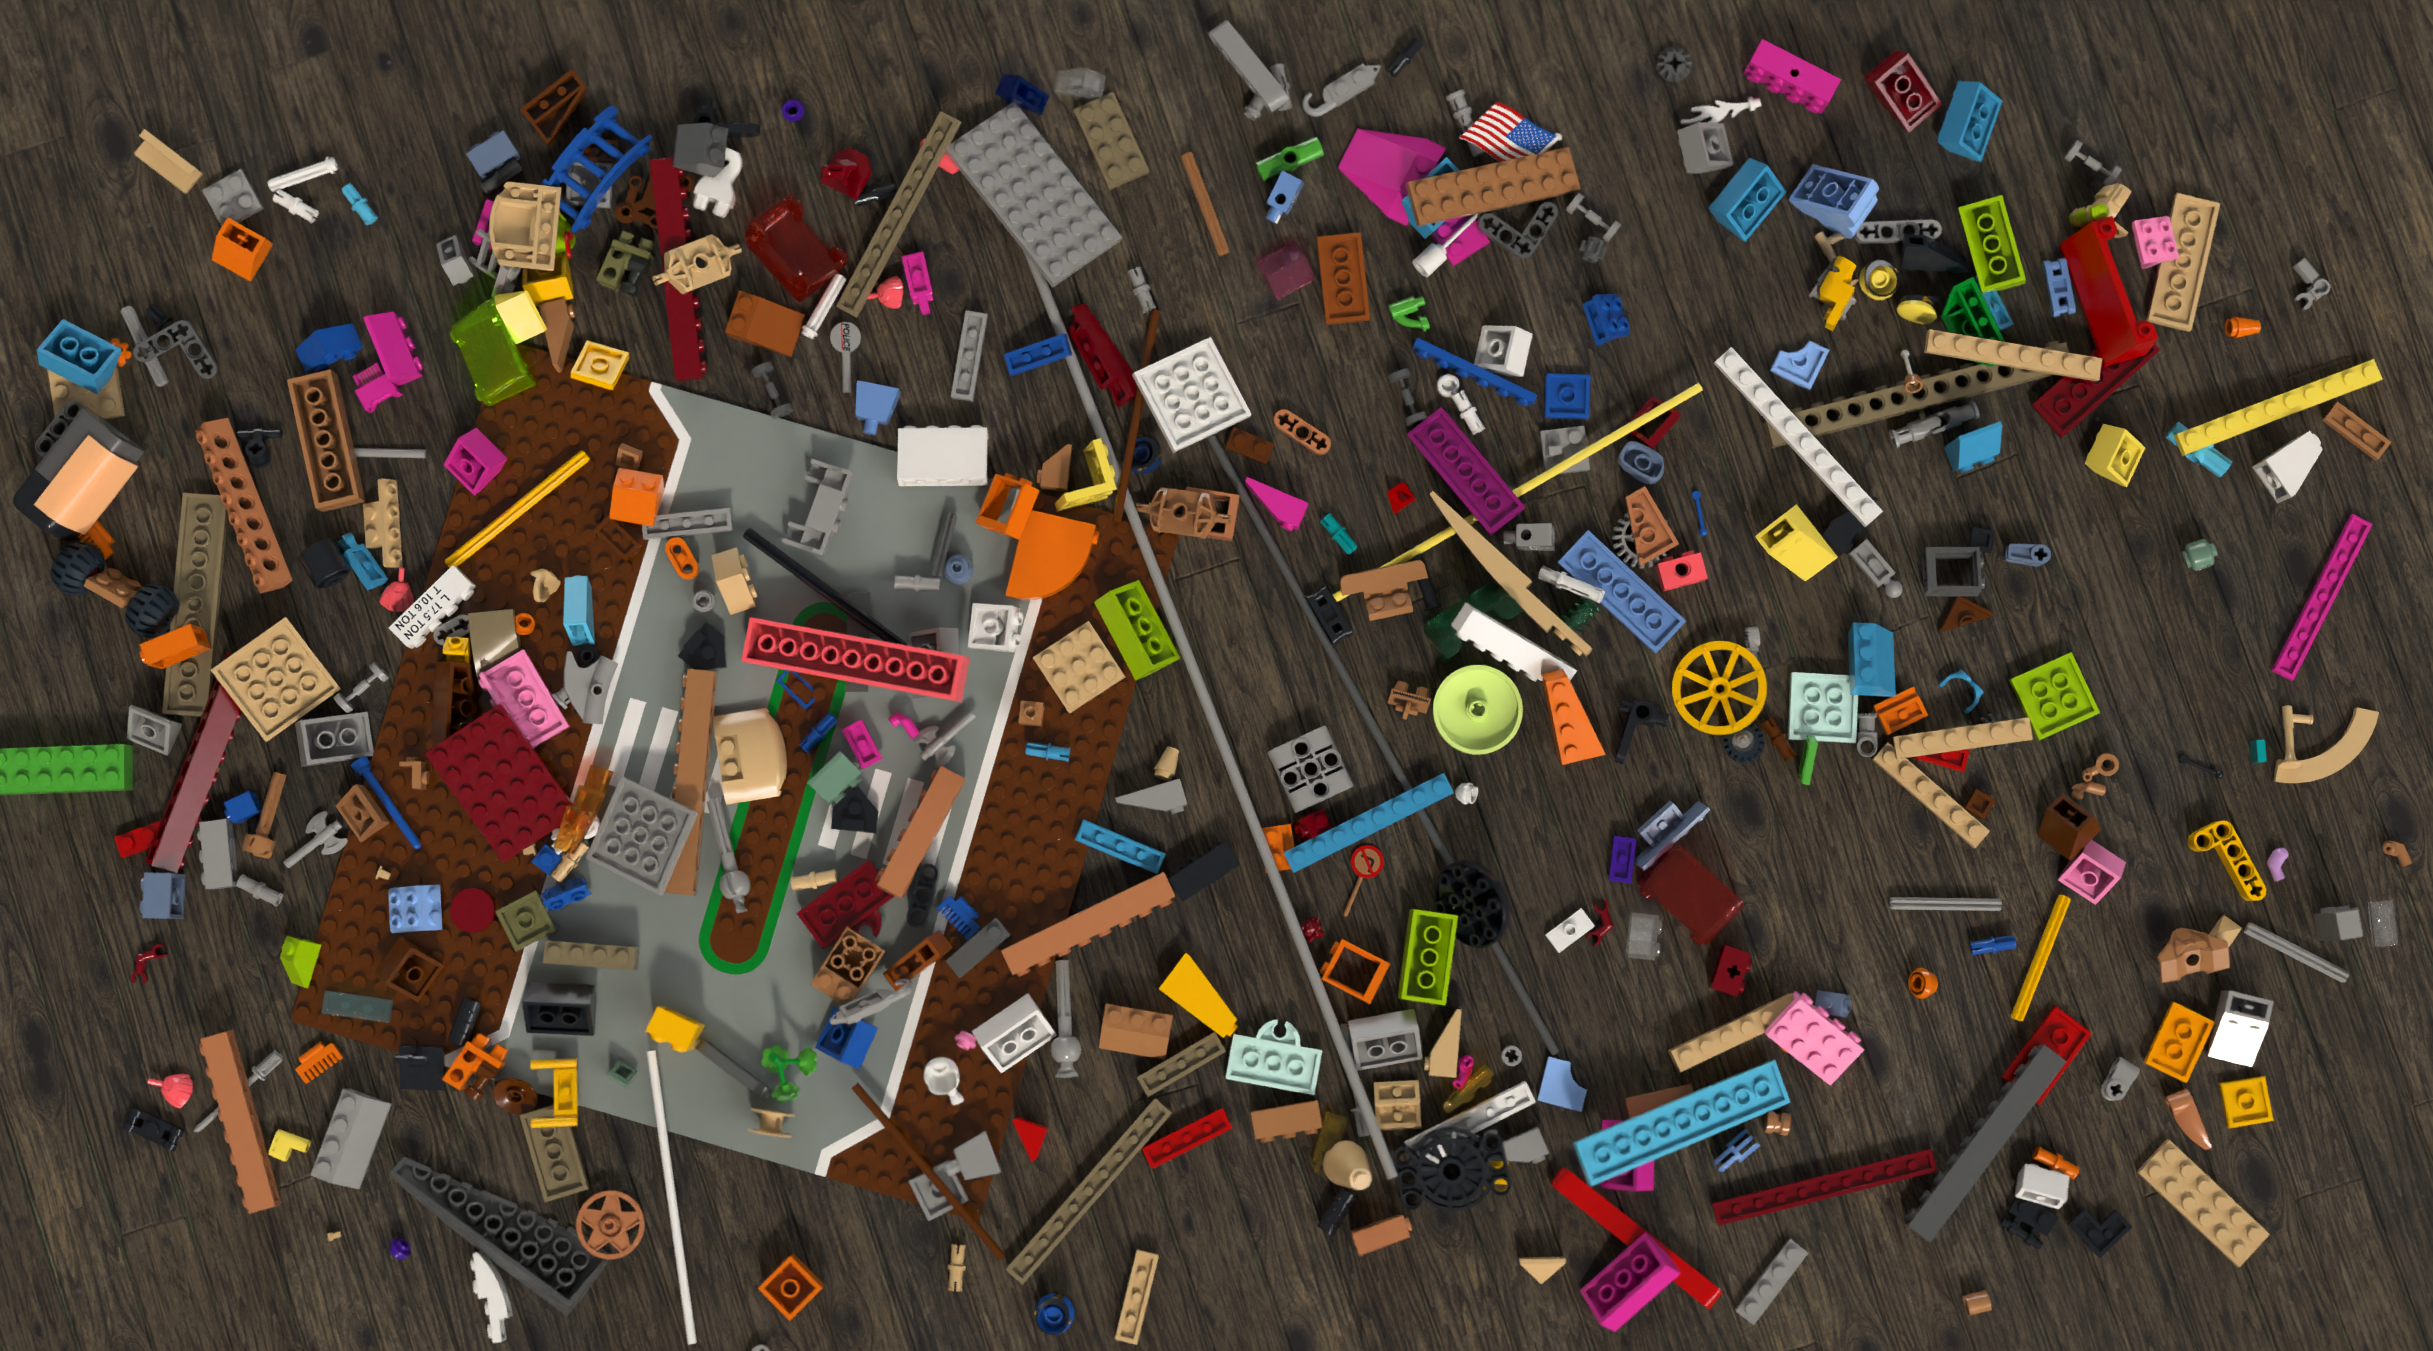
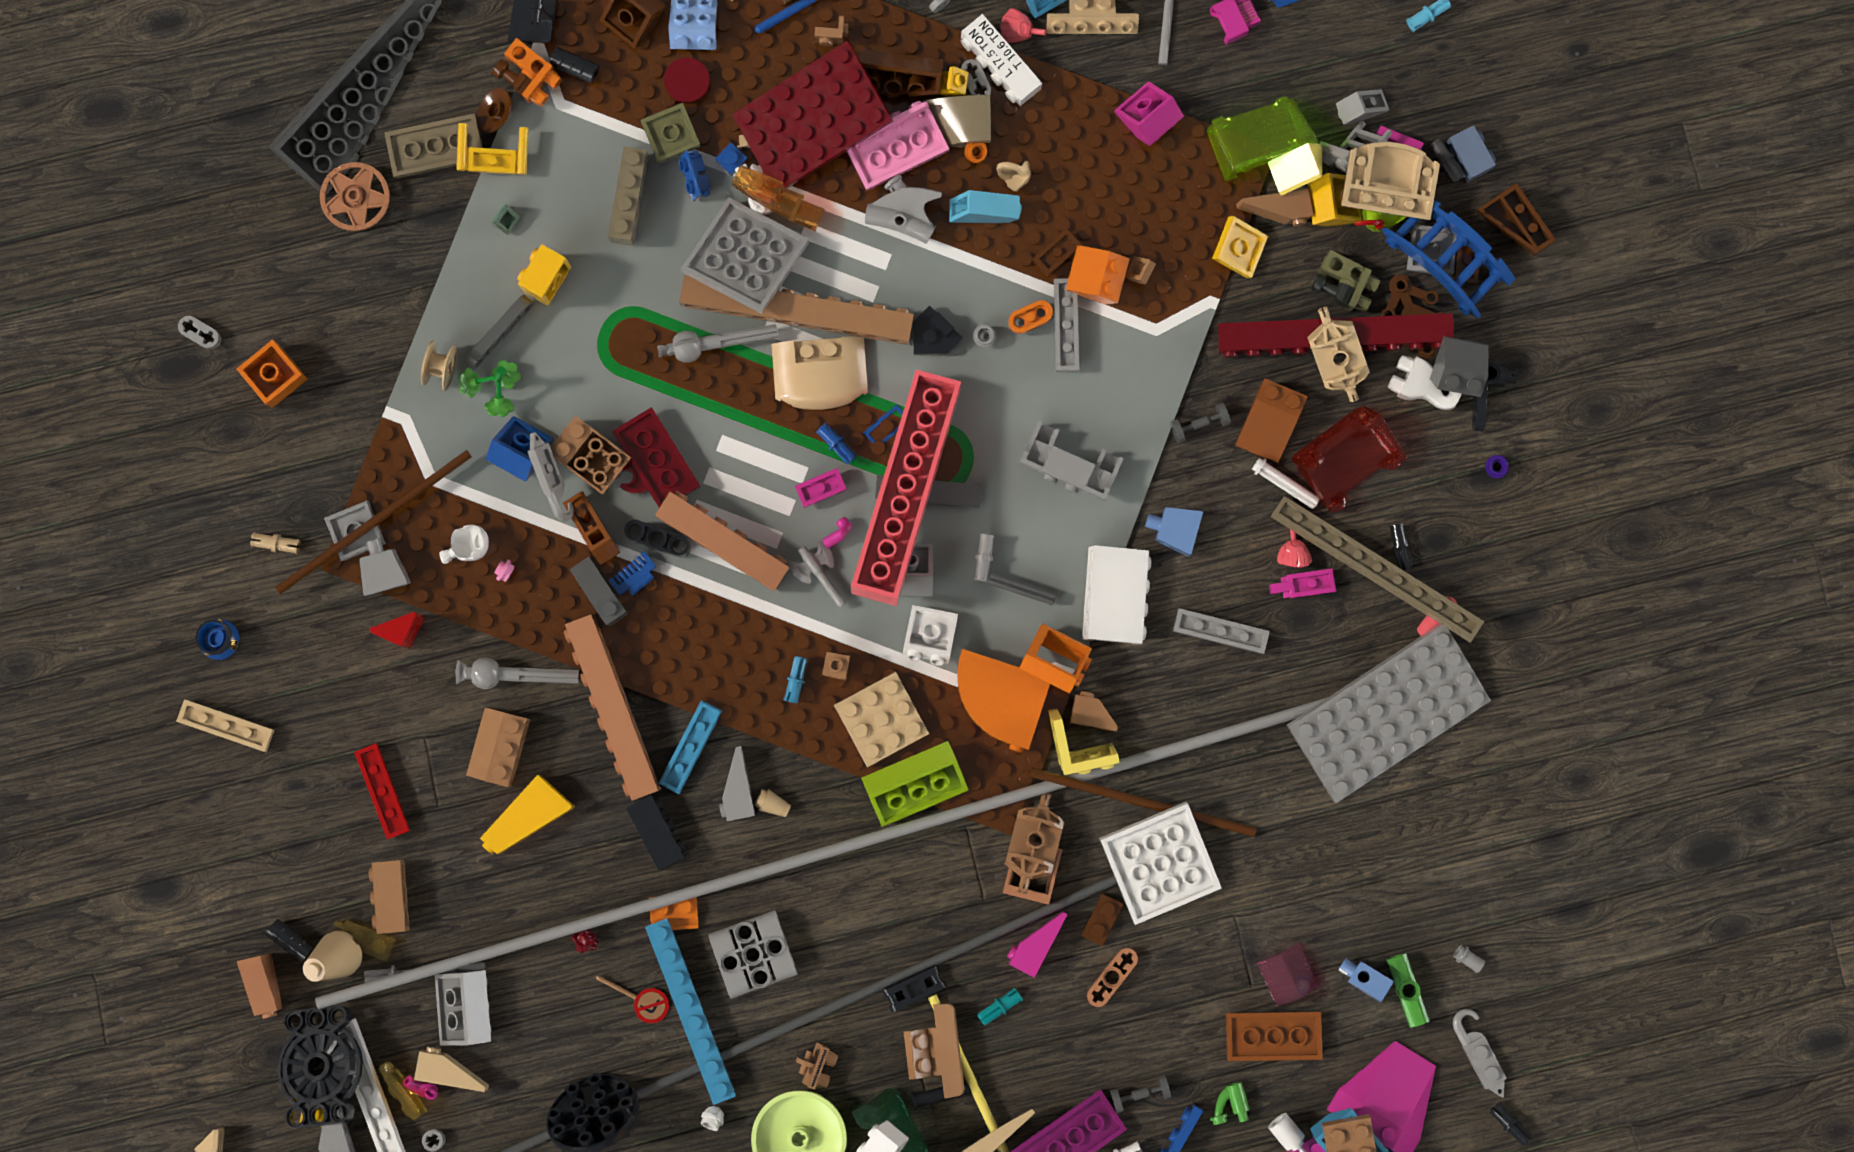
camera: 90 degrees right, 0 degrees up
dark pink slope [363,312,423,386] -> none
yellow axle [445,450,590,568] -> none
white slope [470,1251,513,1343] -> none
black slope [522,982,597,1036] -> none
tan pin [551,838,590,883] -> none
black plate [577,645,600,667] -> none
white piece [647,1050,697,1344] -> none
tan brick [711,547,758,615] -> none
black axle [743,528,907,646] -> none
tan pin [791,869,838,891] -> none
sand green slope [807,751,863,804] -> none
dark red piece [820,148,872,200] -> none
light grey piece [830,322,861,393] -> none
black plate [831,787,879,833] -> none
sand blue cone [943,554,974,585] -> none
white slope [972,993,1057,1073] -> none
clear blue slope [995,74,1050,115] -> none
blue plate [1004,334,1072,376] -> none
dark tan plate [1006,1098,1172,1285] -> none
clear slope [1054,68,1106,98] -> none
dark red wedge [1070,304,1137,408] -> none
dark tan plate [1073,92,1149,190] -> none
dark blue piece [1122,435,1162,474] -> none
light grey pin [1128,267,1156,313] -> none
dark tan plate [1137,1032,1226,1097] -> none
medium nougat axle [1181,152,1229,256] -> none
light grey beam [1208,20,1289,113] -> none
light aqua plate [1225,1020,1322,1095] -> none
light grey pin [1270,64,1292,111] -> none
dark red bracket [1293,809,1333,843] -> none
orange window [1320,939,1390,1004] -> none
tan slope [1374,1080,1421,1131] -> none
red slope [1387,481,1416,514] -> none
lime slope [1397,909,1458,1005] -> none
white tile [1437,374,1459,397] -> none

